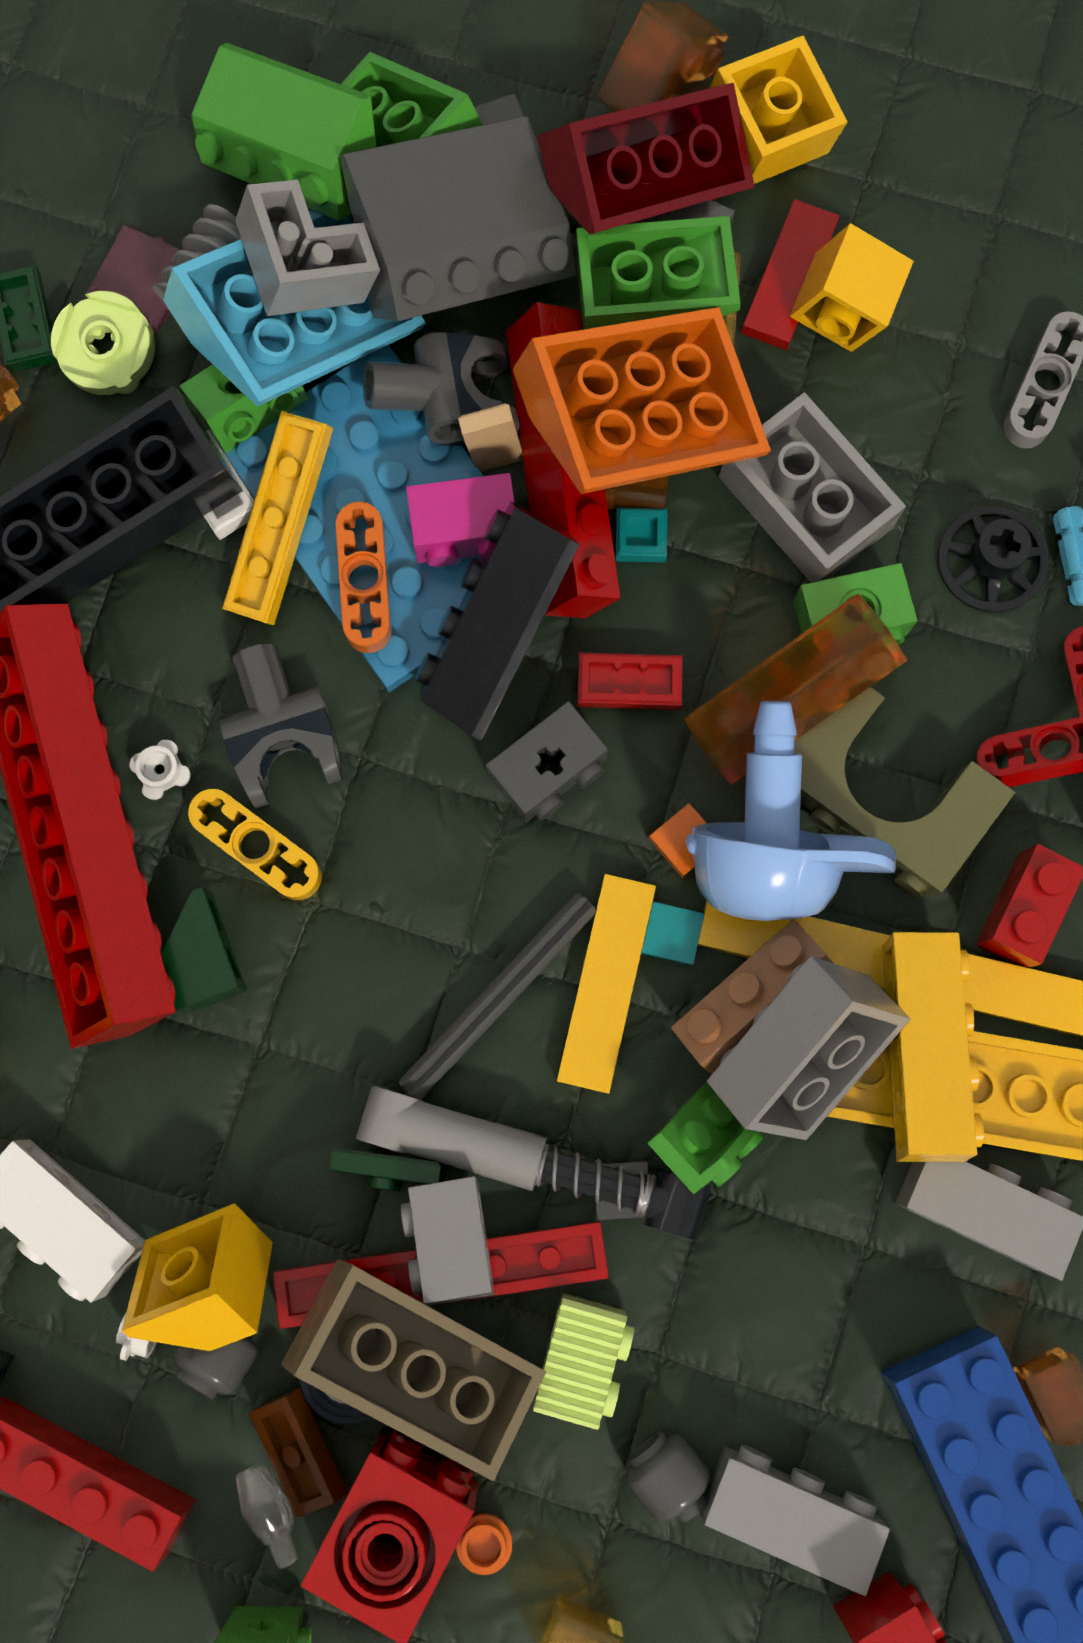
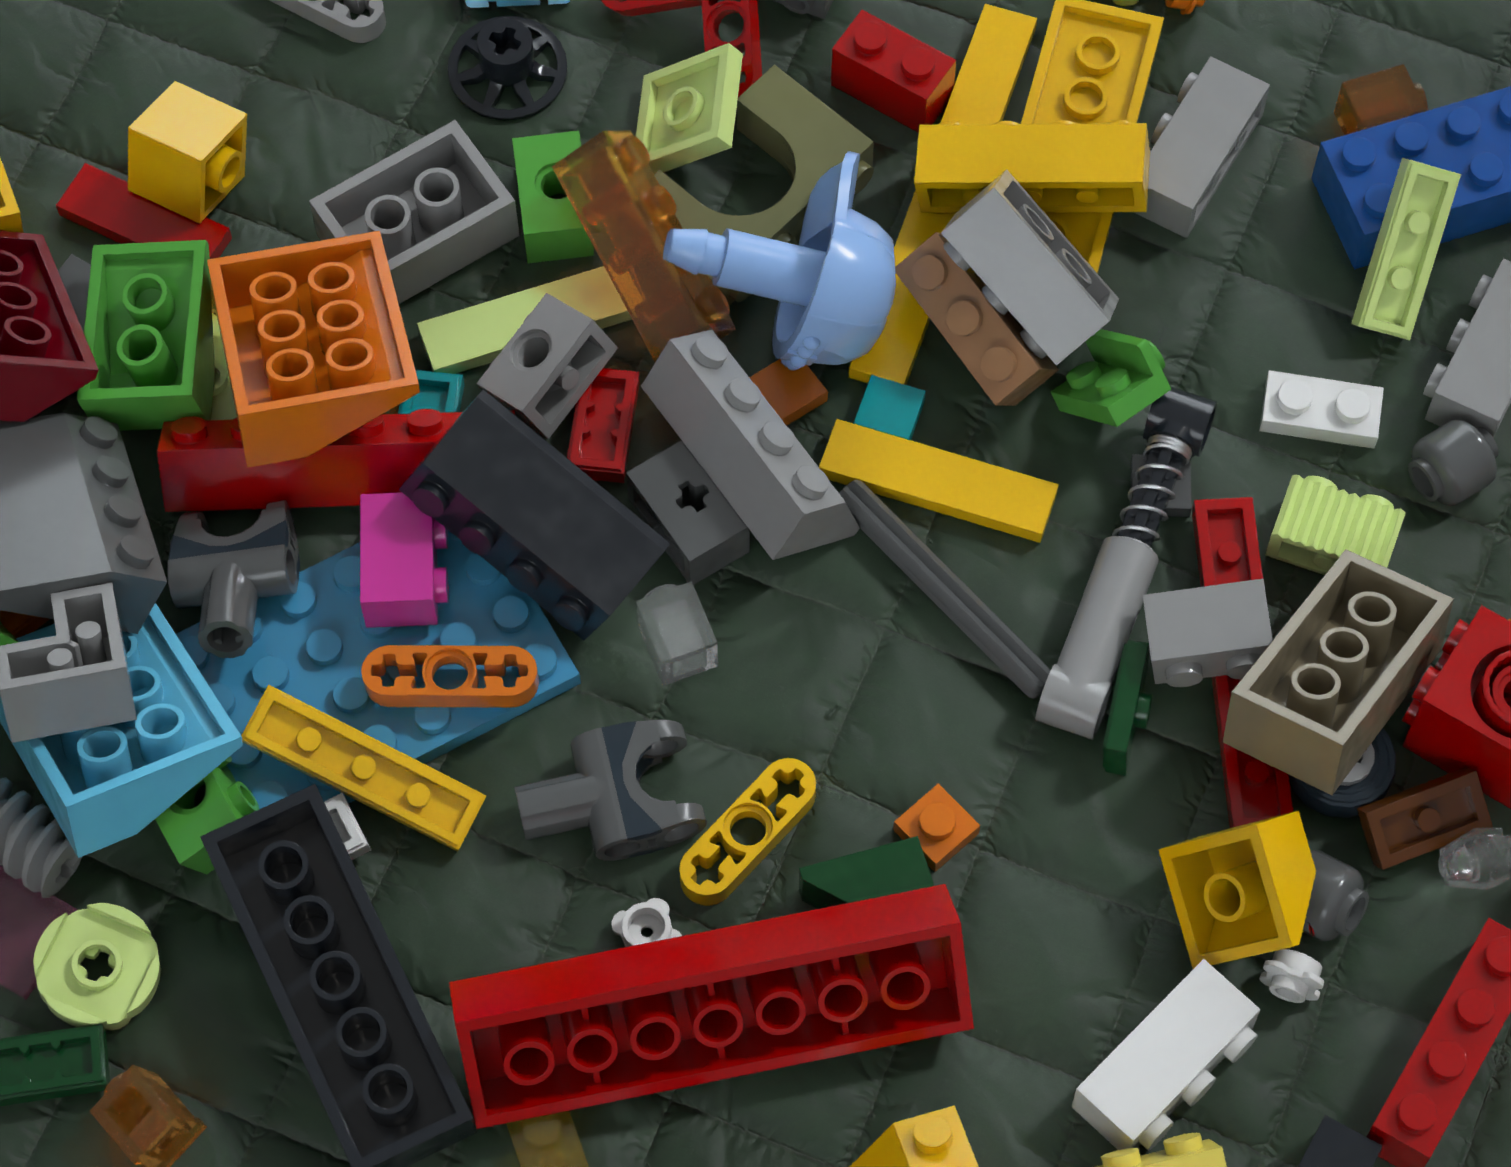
camera: 85 degrees left, 15 degrees down
tan tile [458,403,523,472] -> none
none -> yellowish green tile [417,257,652,374]
none -> light grey brick [476,293,618,439]
none -> yellowish green plate [631,43,743,179]
none -> clear brick [636,581,718,686]
none -> light grey slope [641,330,860,560]
none -> orange plate [893,783,980,872]
none -> white plate [1259,370,1384,449]
none -> yellowish green tile [1351,158,1461,340]

